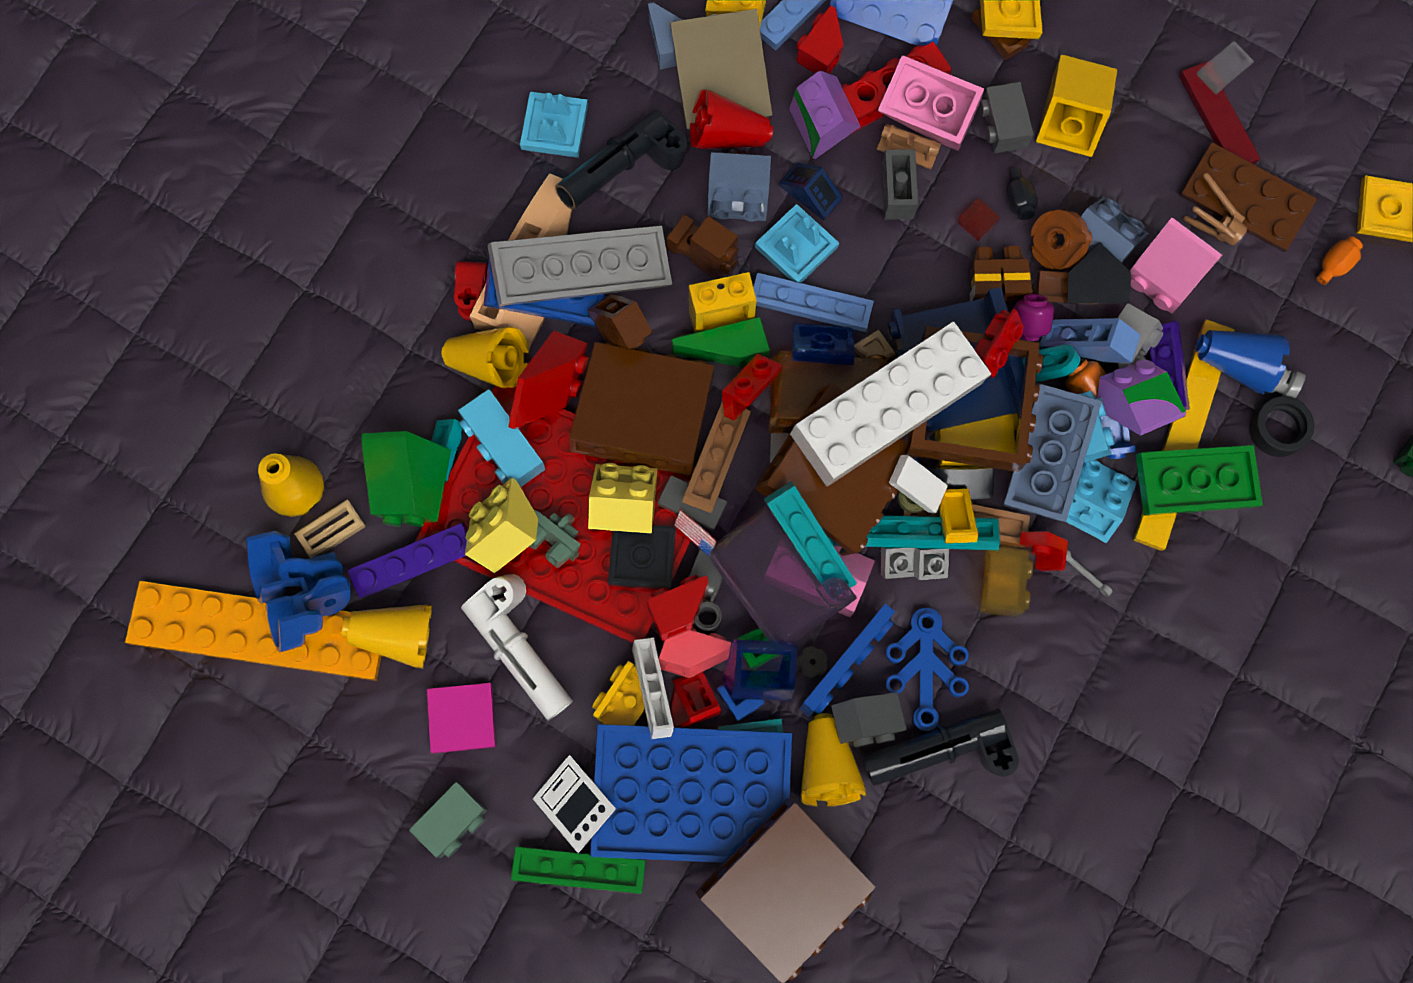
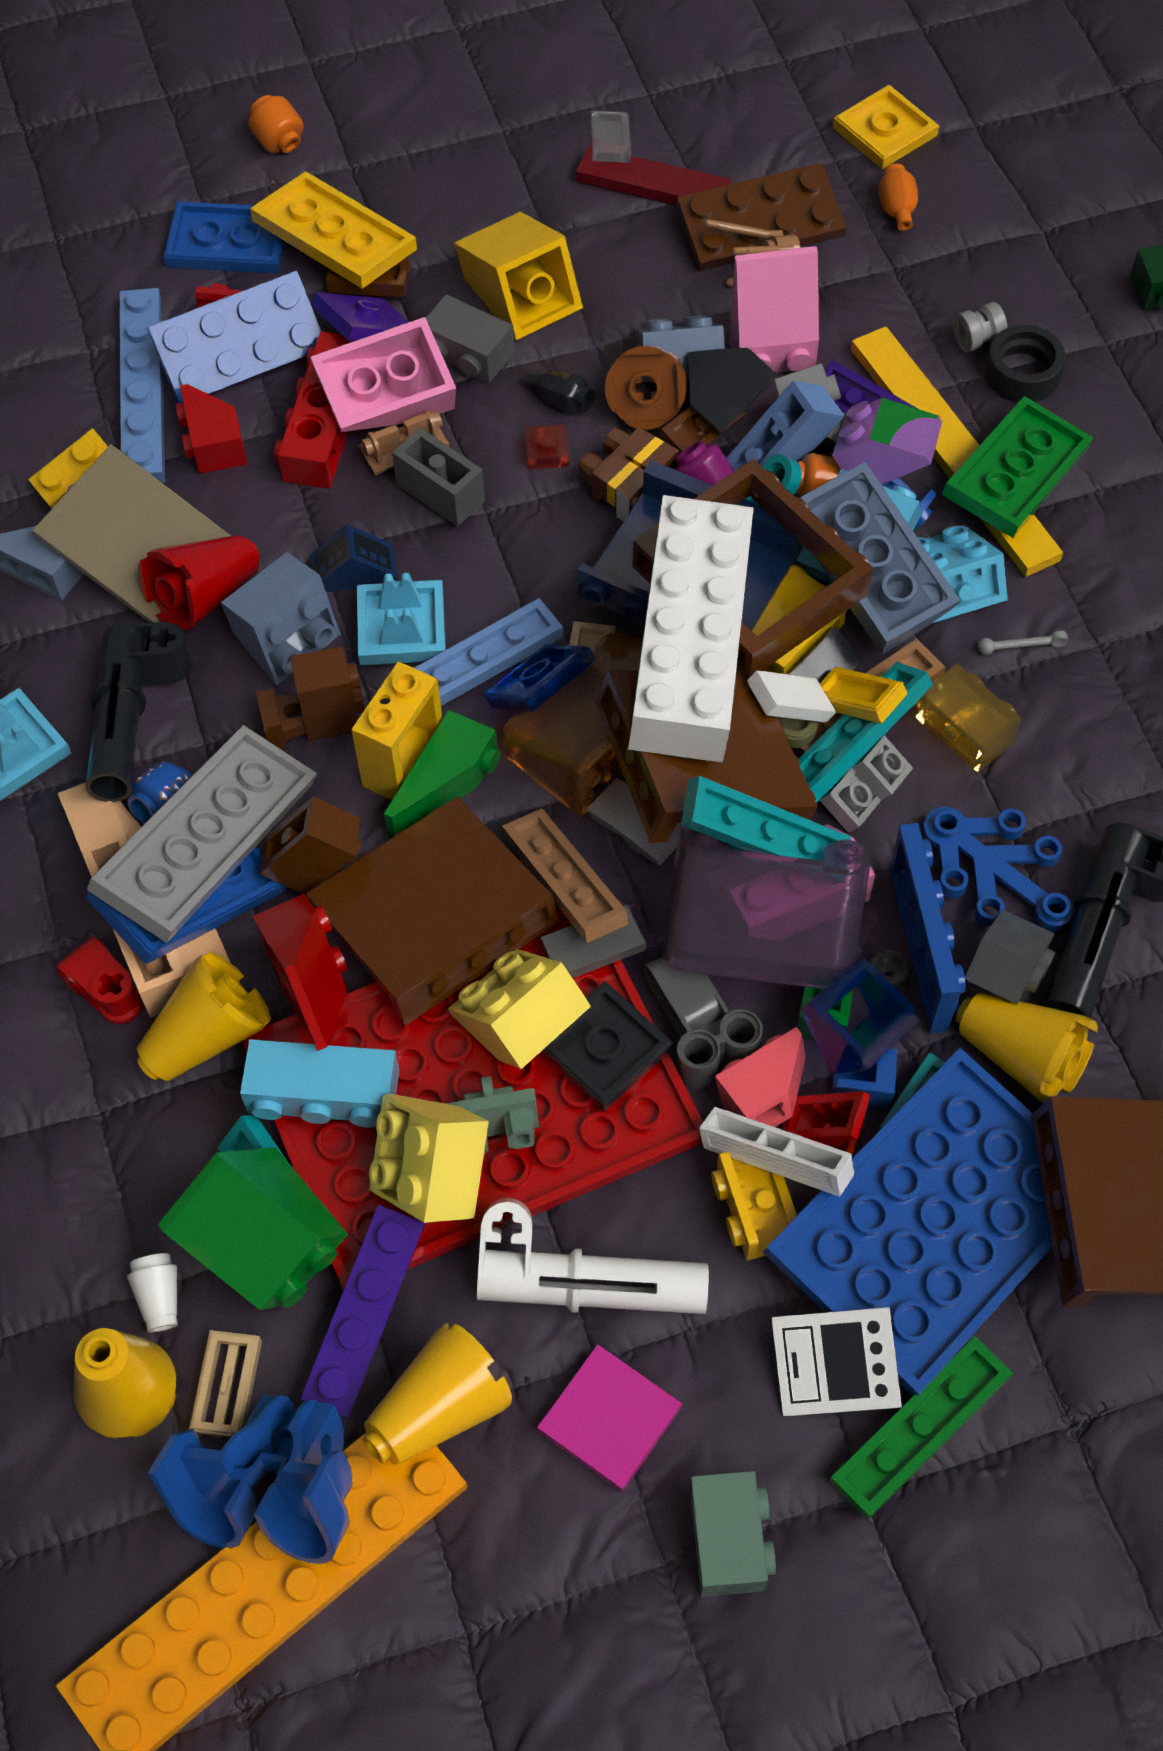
camera: 45 degrees left, 15 degrees down
red slope [647,575,709,641] -> none
sticker [674,509,716,557] -> none
red bracket [722,354,782,421] -> none
medium lavender slope [789,71,861,159] -> none
red hinge [975,309,1024,378] -> none
red bracket [1020,532,1068,571] -> none
blue cone [1195,330,1290,394] -> none
none -> white cone [127,1253,178,1333]
none -> blue head [128,762,192,825]
none -> dark purple plate [311,292,409,342]

